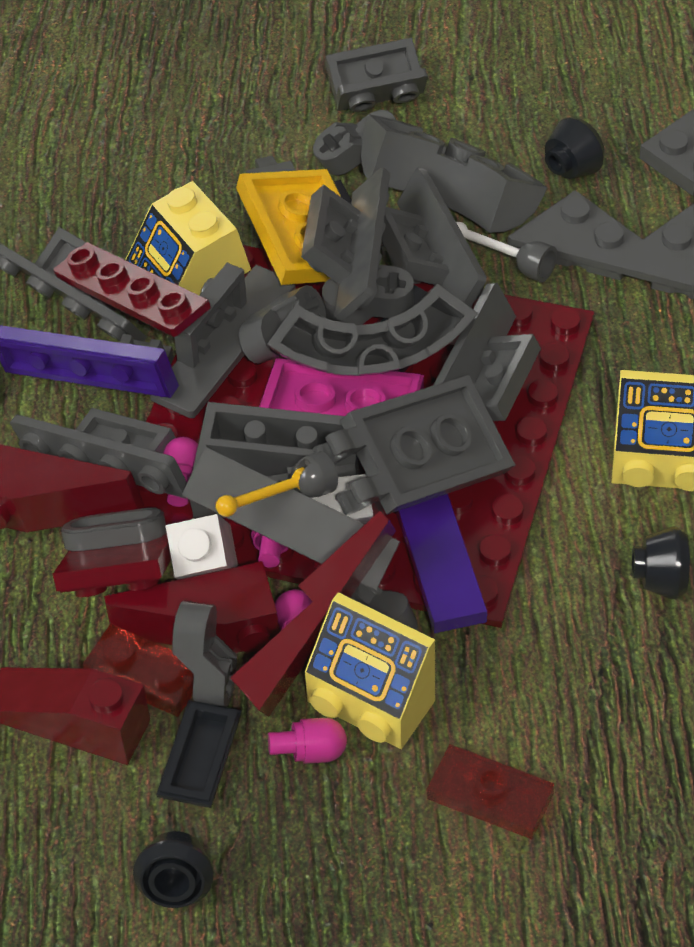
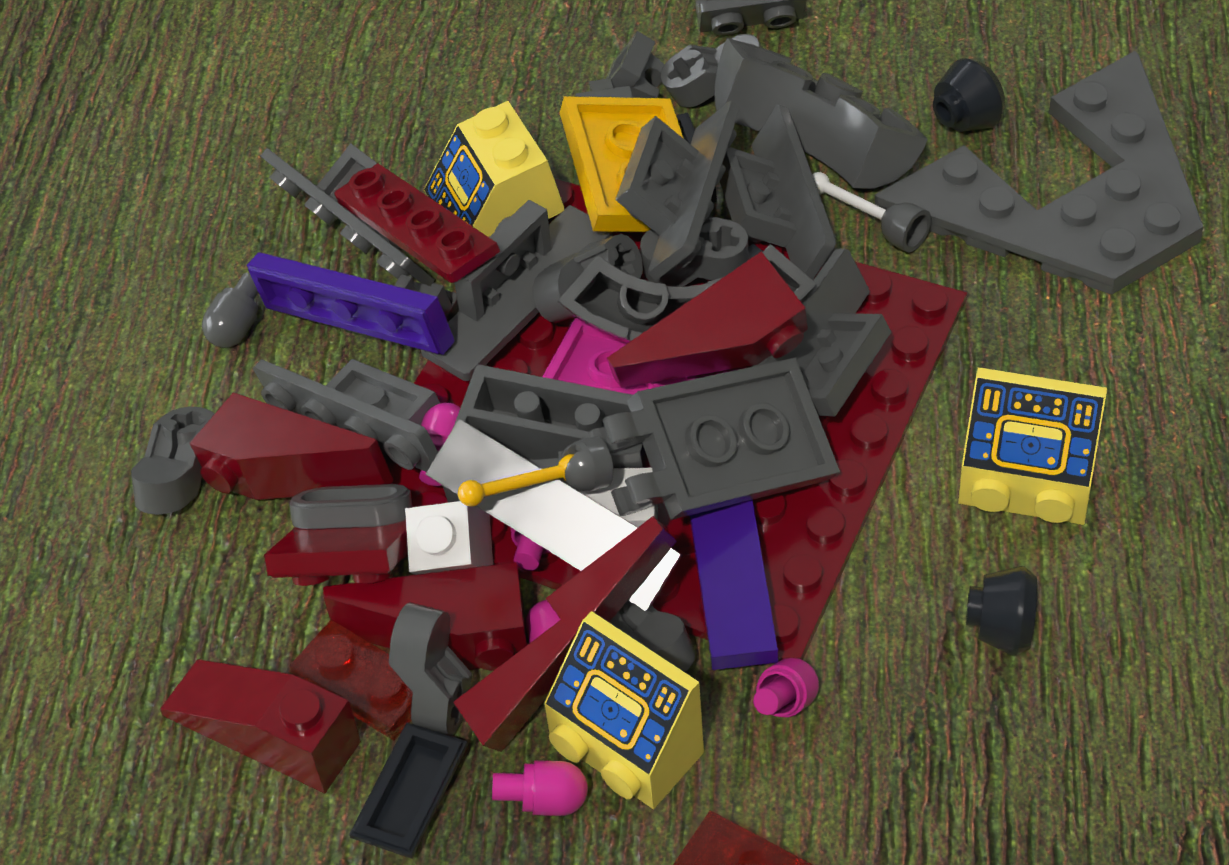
camera: 10 degrees right, 0 degrees up
none -> dark grey tile [606,31,665,98]
none -> dark red slope [607,251,808,388]
none -> dark pink cylinder [753,658,819,717]

